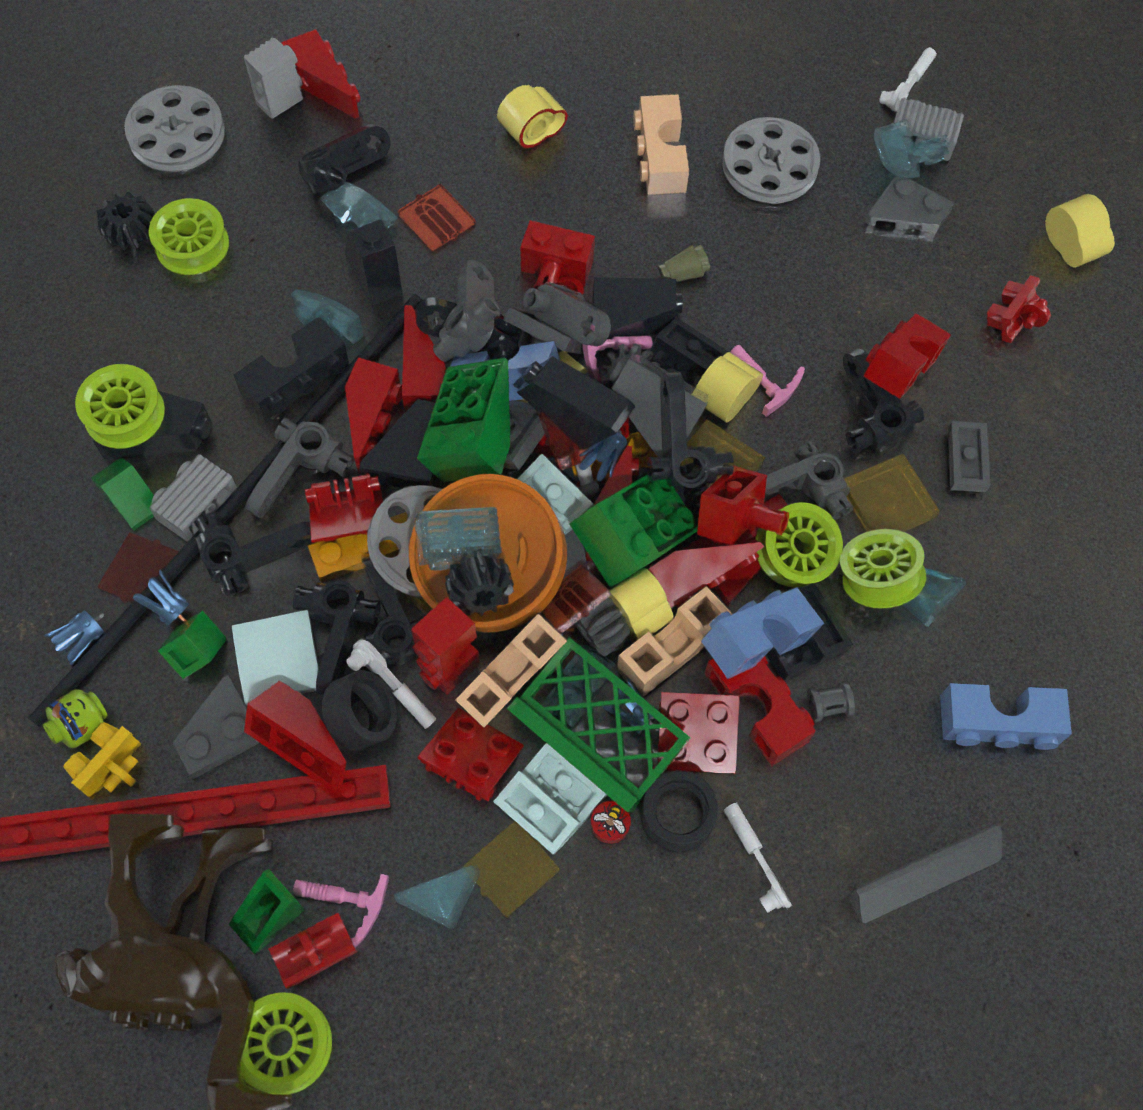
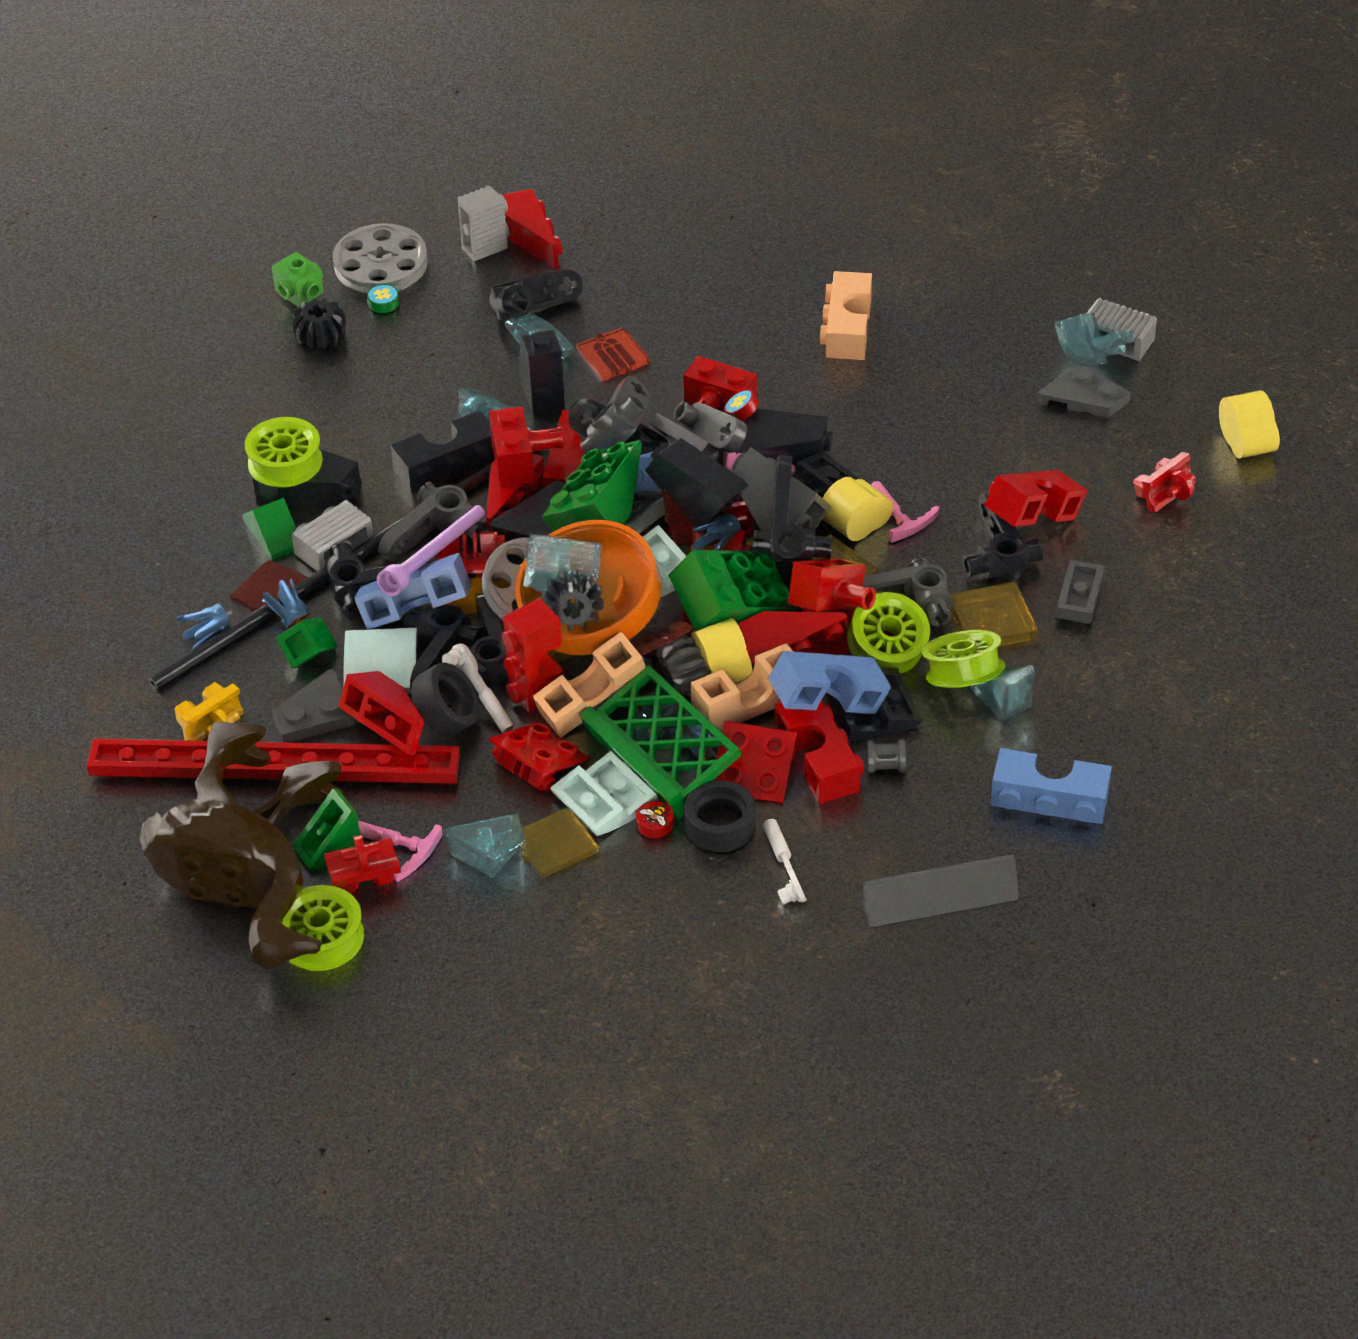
camera: 15 degrees right, 20 degrees down
lime head [43,689,108,748] -> none
lime wheel [149,198,229,275] -> none
light yellow piece [497,85,568,148] -> none
olive cone [658,245,710,282] -> none
light grey wedge [722,117,820,204] -> none
white piece [880,48,936,112] -> none
none -> bright green brick [272,252,324,308]
none -> medium blue arch [354,553,472,630]
none -> tile [367,284,400,313]
none -> lavender piece [377,505,485,596]
none -> red brick [489,407,564,486]
none -> tile [724,389,759,421]

